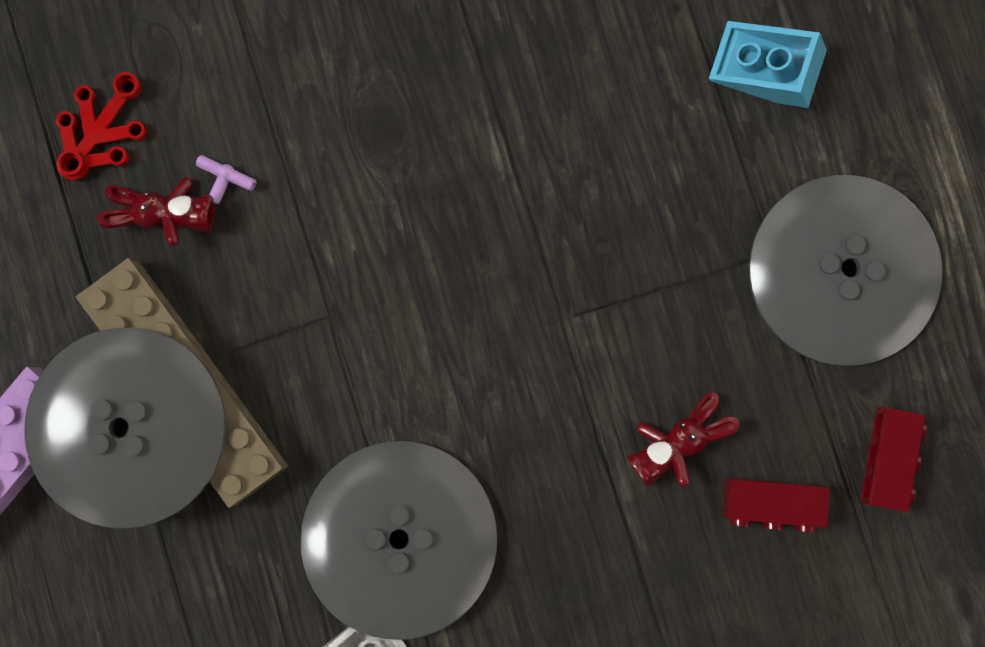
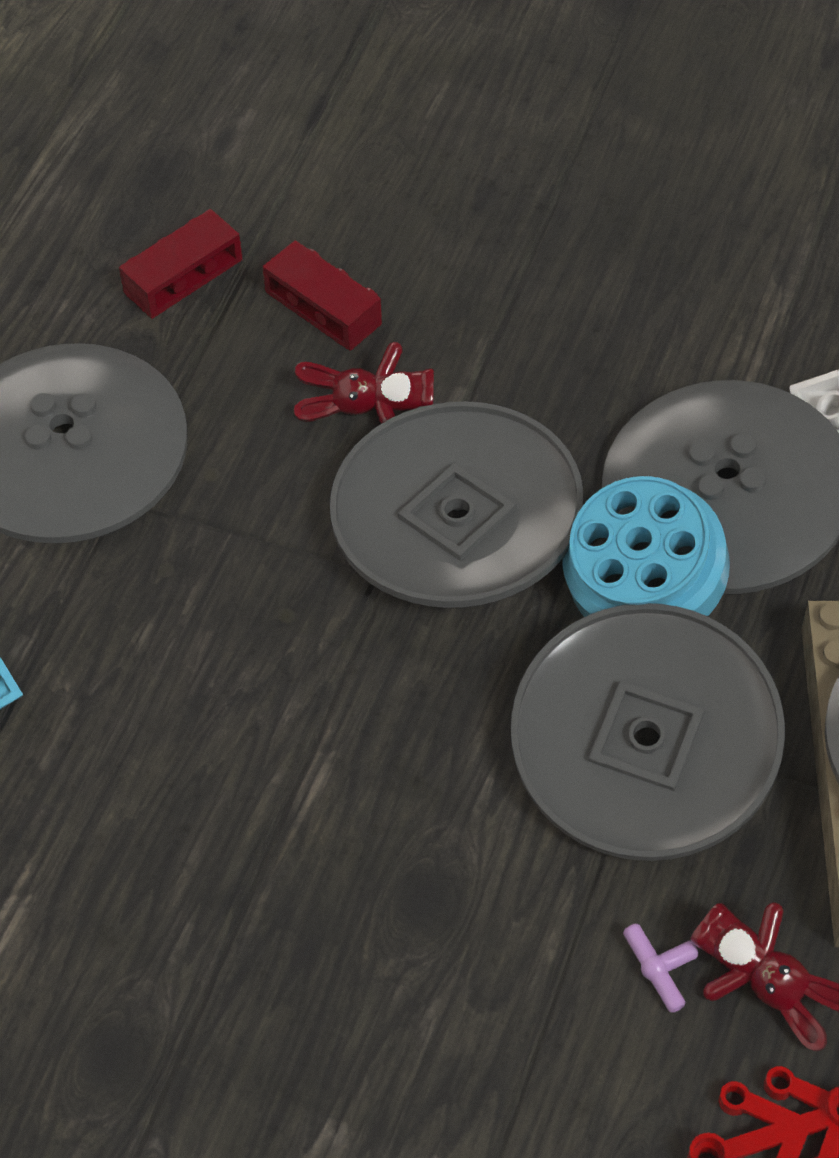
camera: 145 degrees left, 30 degrees down
none -> dark grey dish [330,401,583,608]
none -> dark grey dish [511,603,785,861]
none -> medium azure wheel [563,476,730,617]

